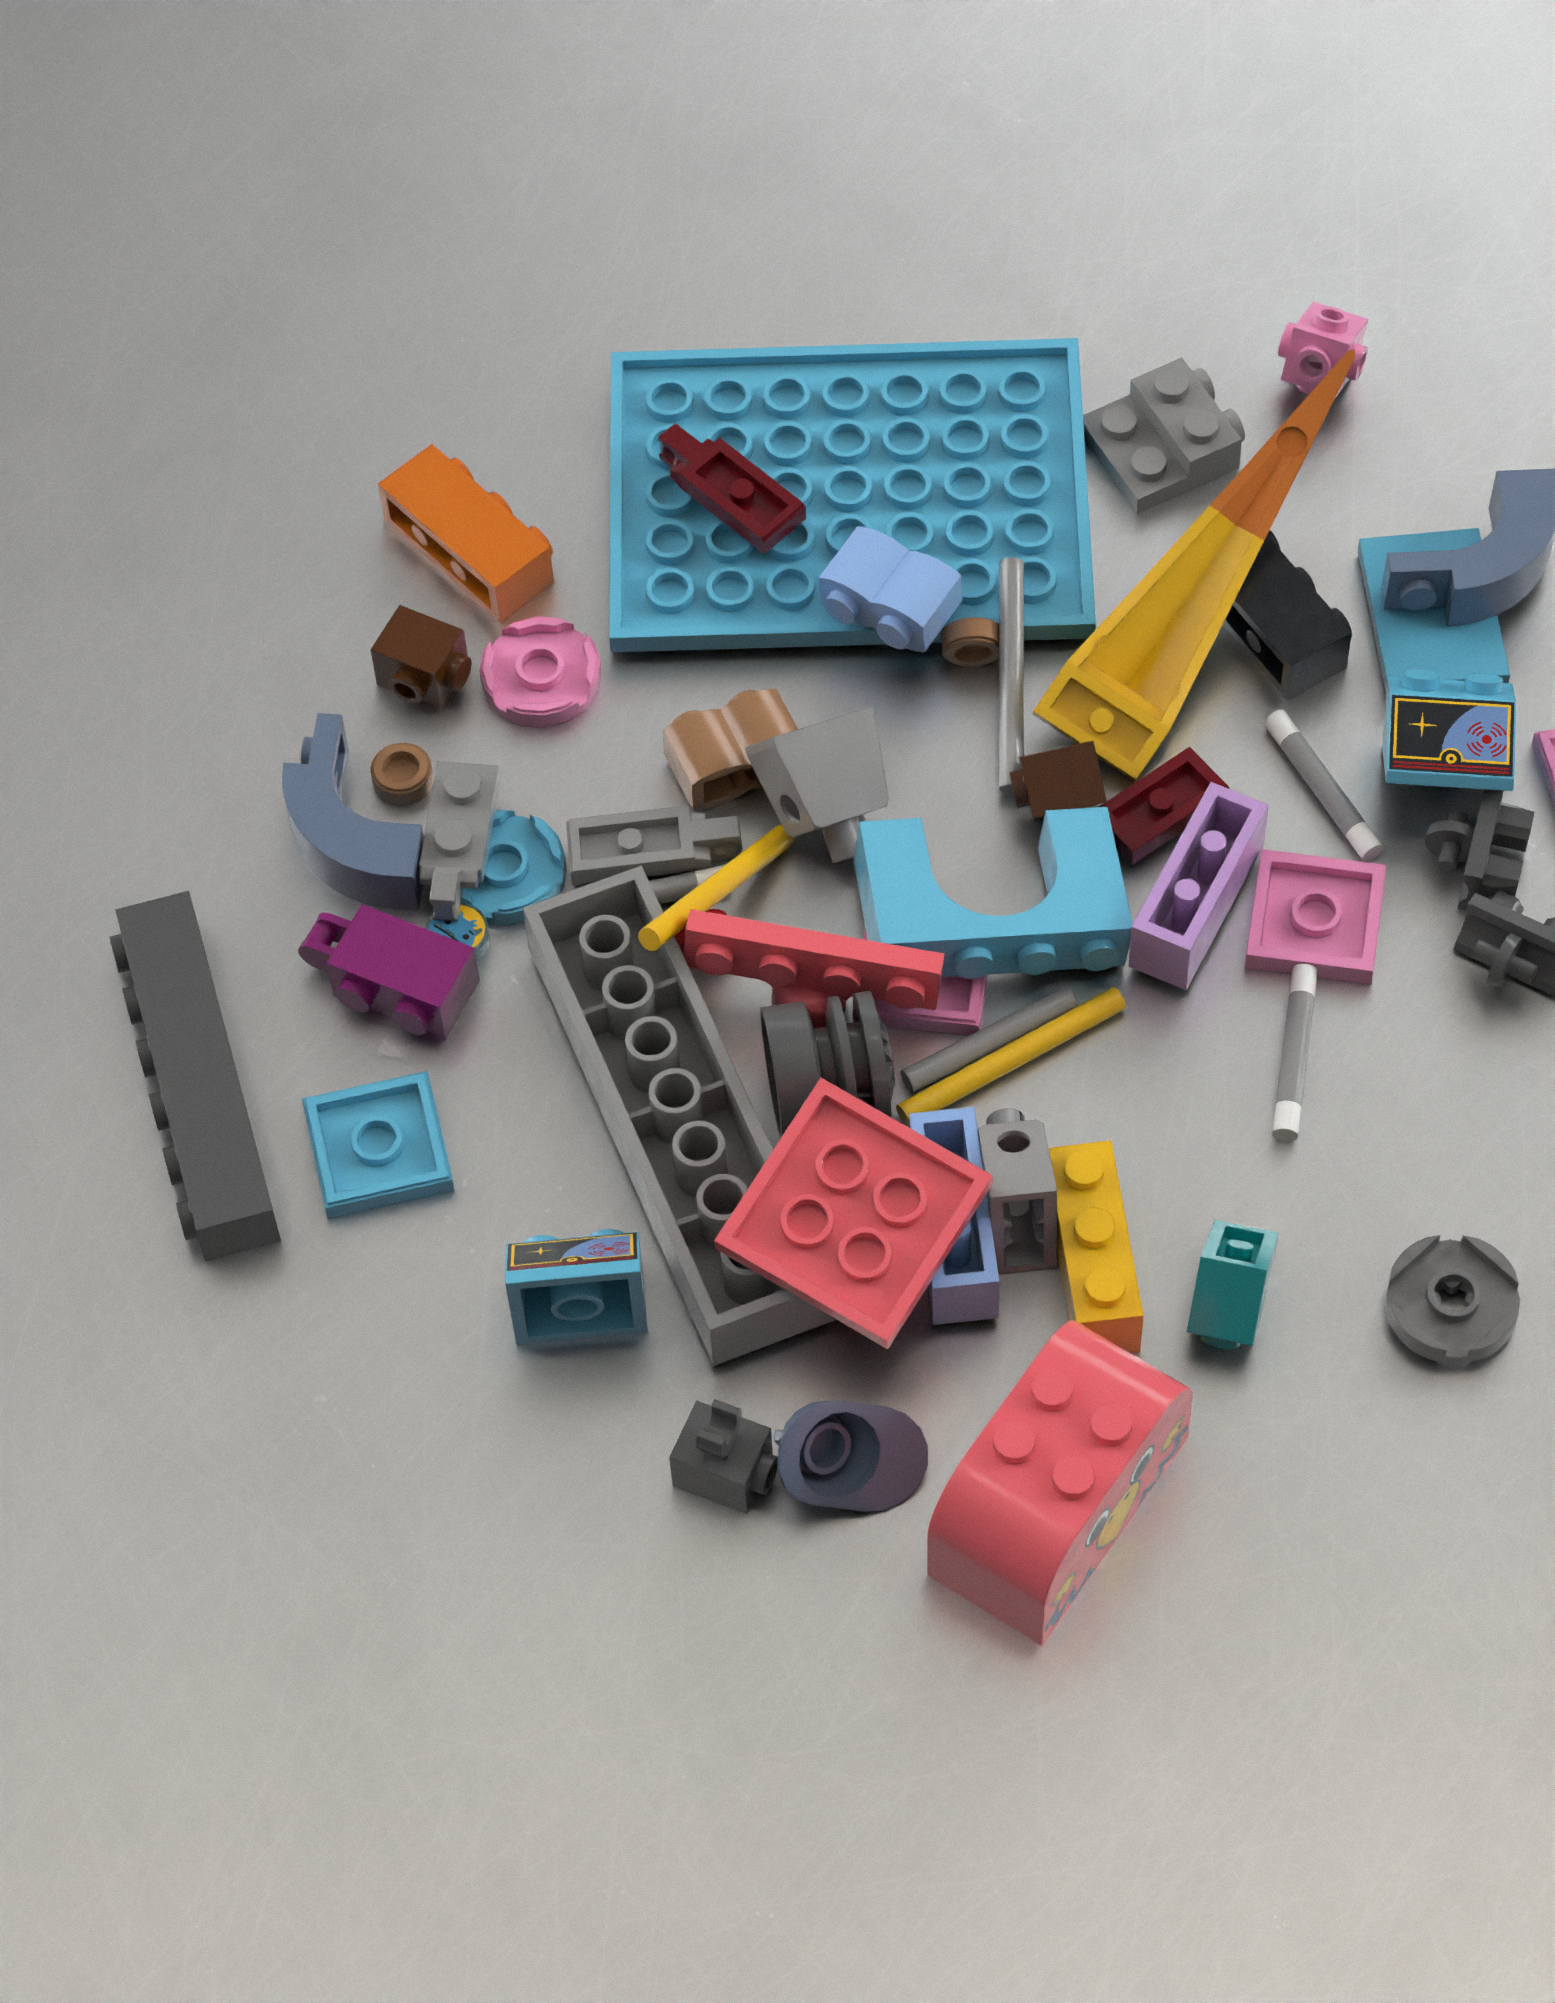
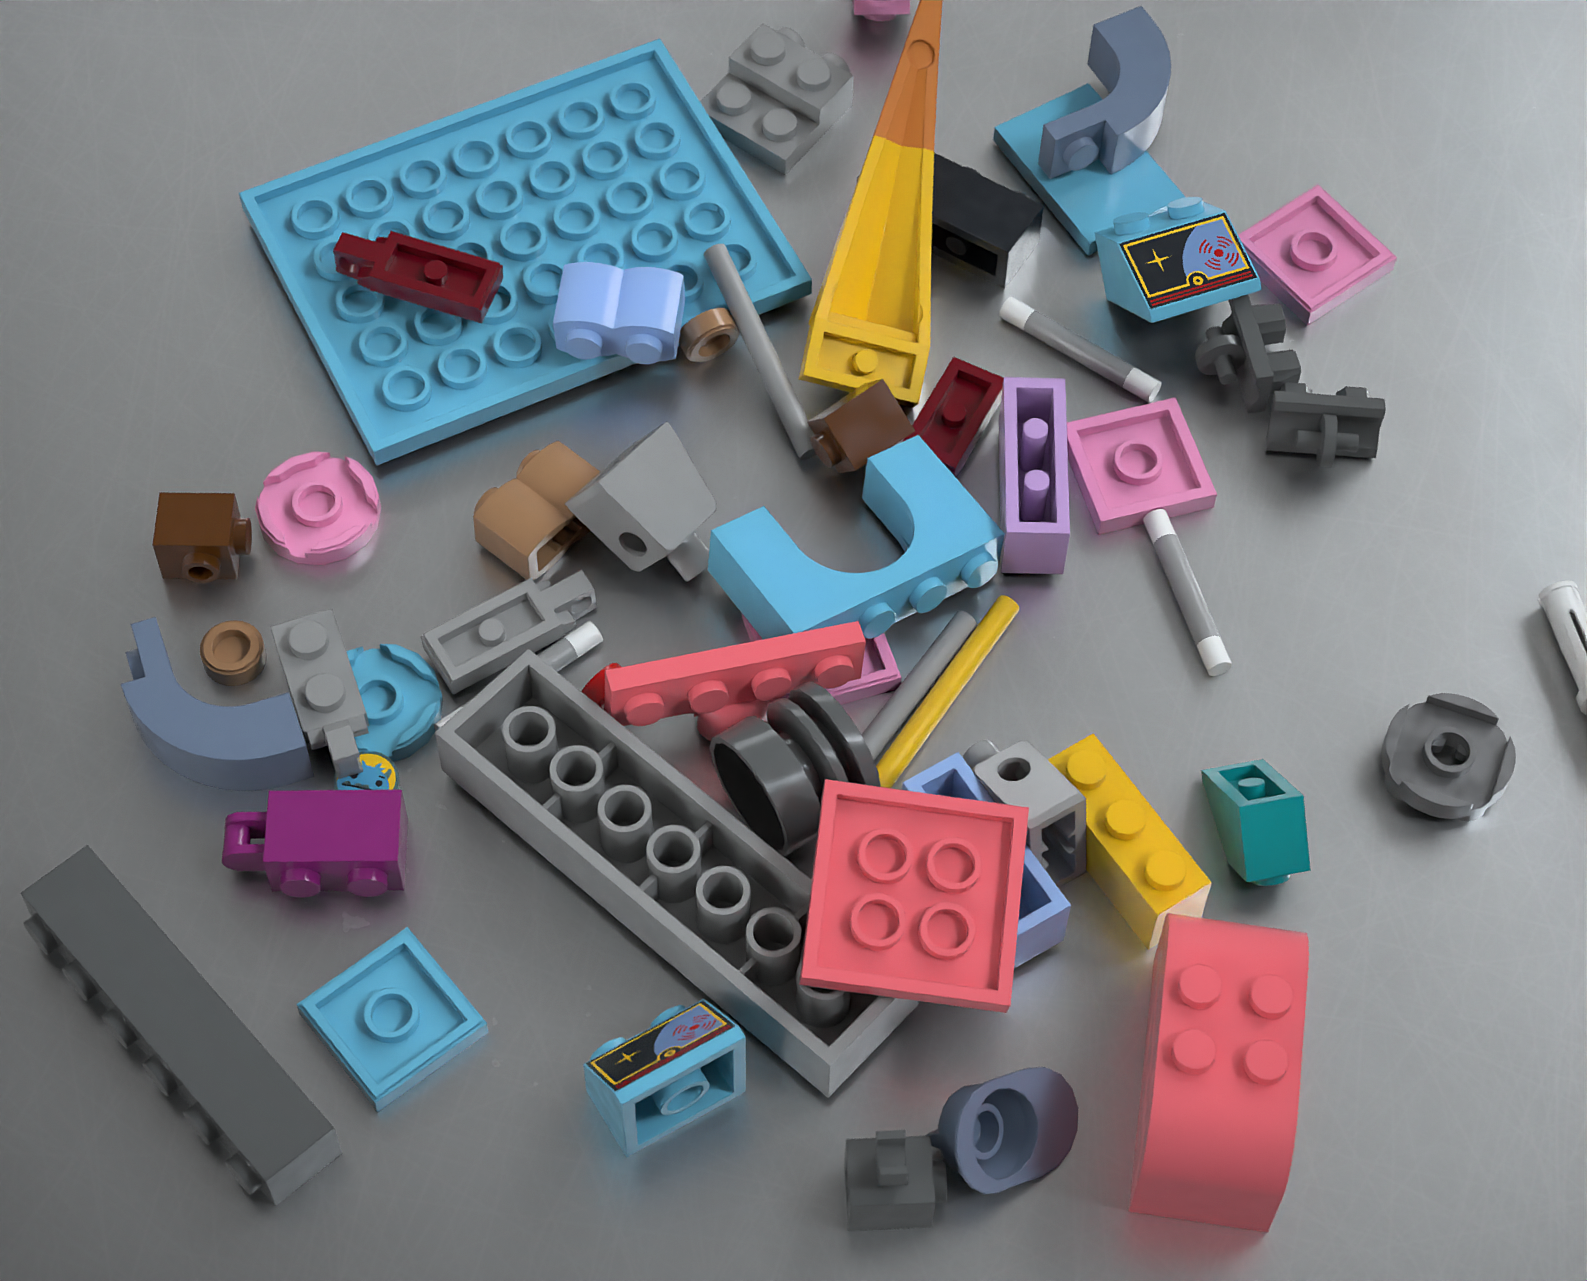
camera: 30 degrees left, 0 degrees up
orange brick [378,444,554,623] -> none
yellow bar [638,825,794,951] -> none

